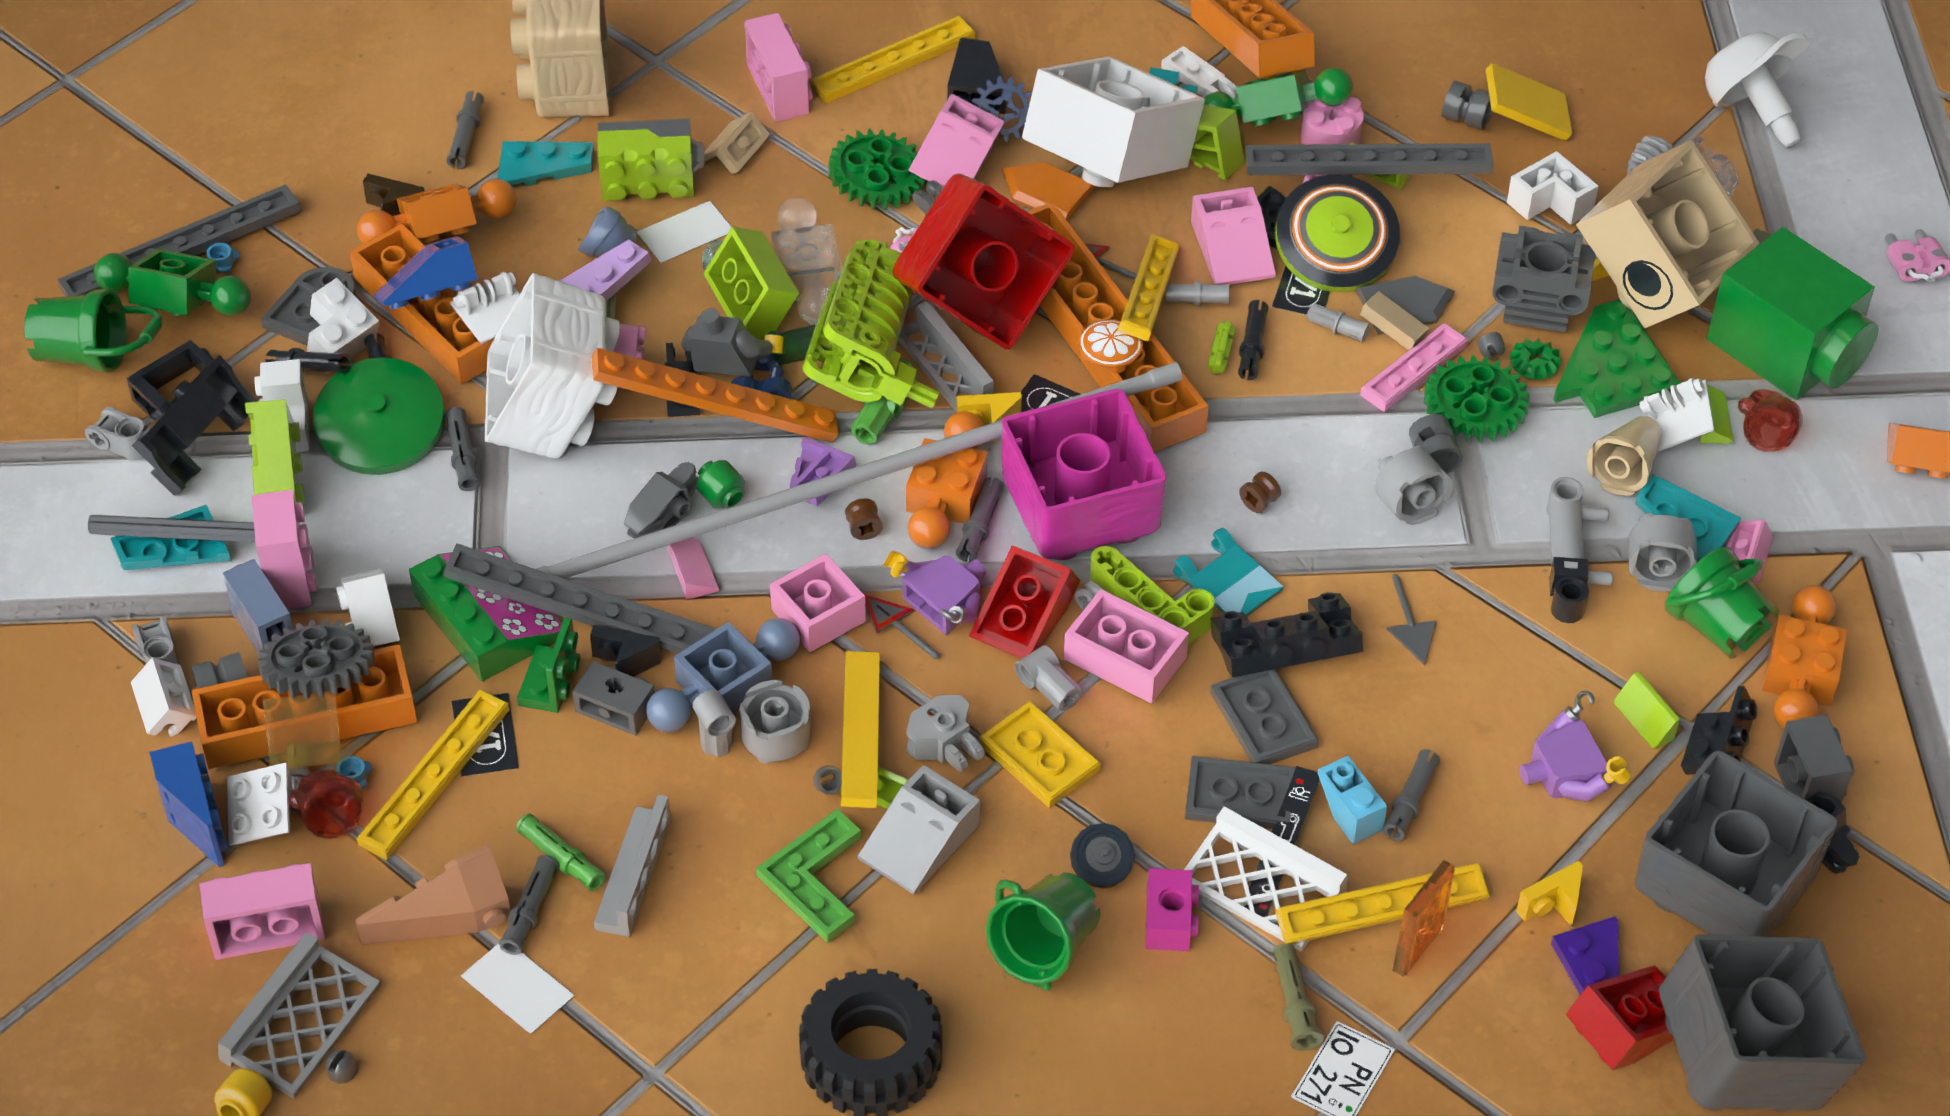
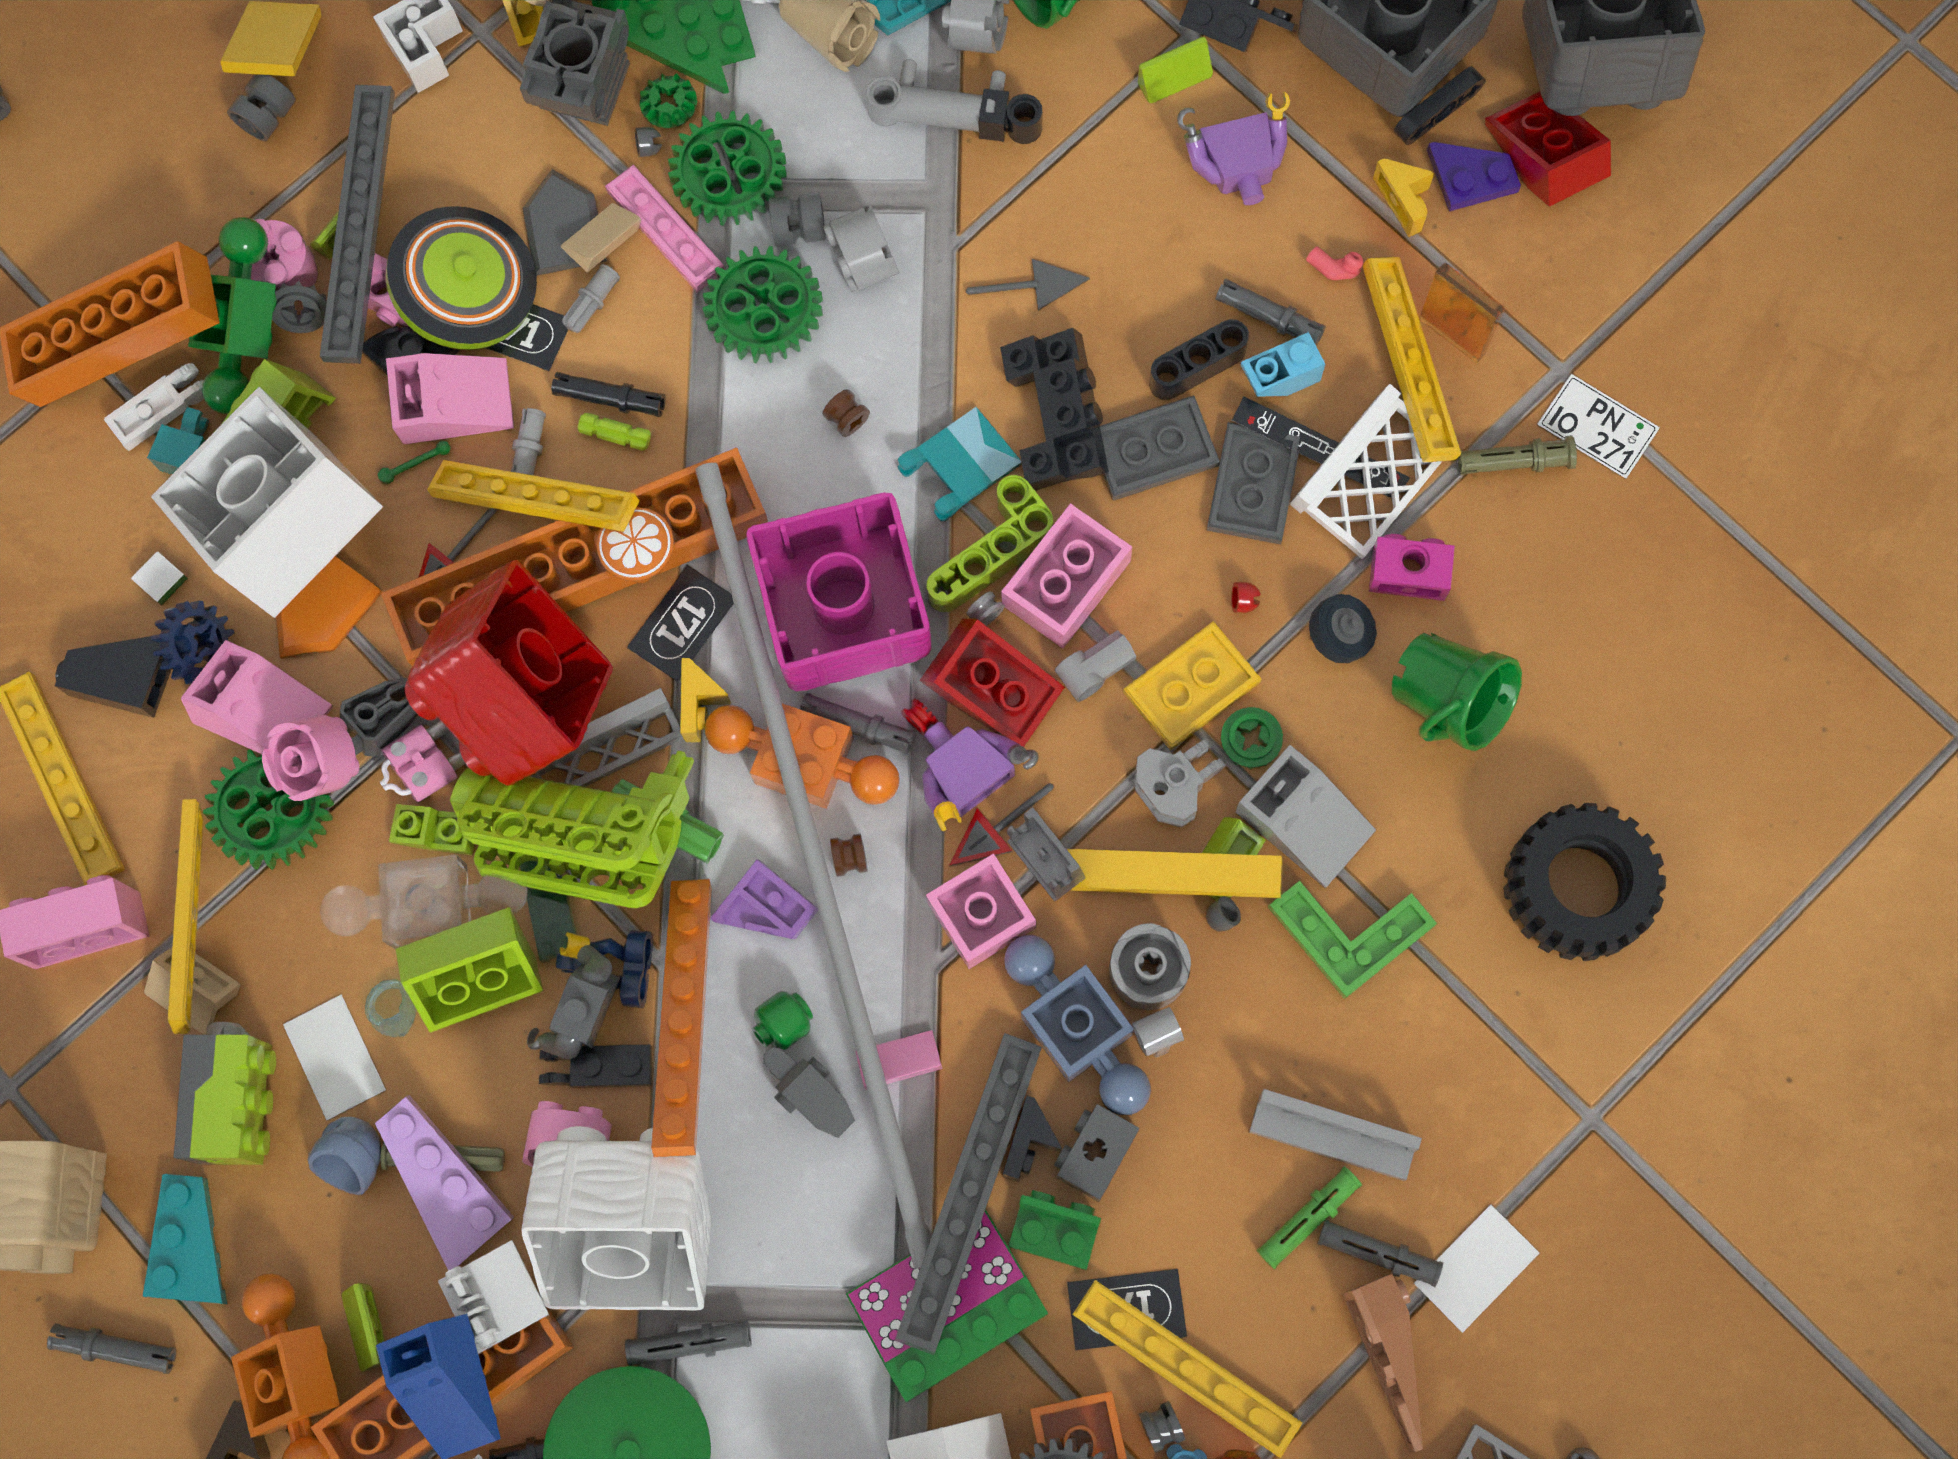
camera: 80 degrees left, 25 degrees up
none -> yellow tile [168,799,204,1034]
none -> bright pink brick [262,715,359,801]
none -> dark grey gear [272,281,327,333]
none -> lime slope [341,1283,385,1372]
none -> green hinge [378,441,451,484]
none -> green gear [703,246,823,363]
none -> red bush [901,698,938,736]
none -> flat silver hinge [1007,807,1086,902]
none -> dark grey wheel [1138,1401,1186,1453]
none -> black beam [1149,319,1249,400]
none -> green gear [1220,707,1283,769]
none -> red hinge [1231,582,1261,613]
none -> coral arm [1306,246,1363,280]
none -> black beam [1394,66,1486,145]

